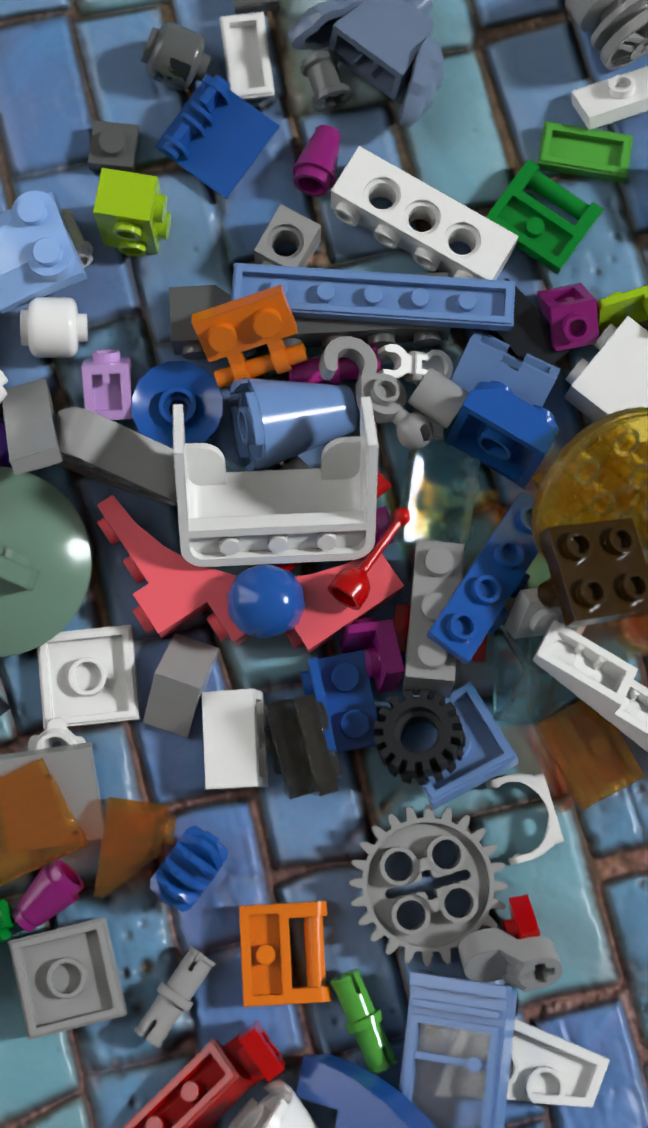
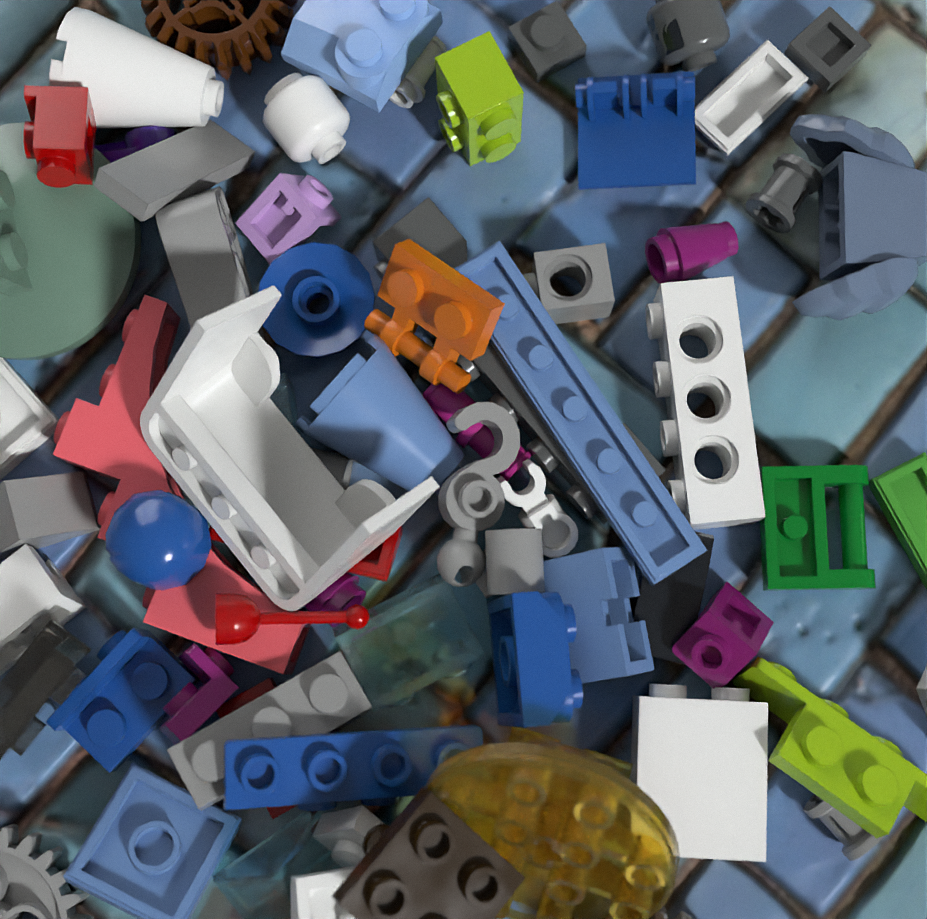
camera: 65 degrees right, 0 degrees up
black tyre [373,689,465,785] -> none

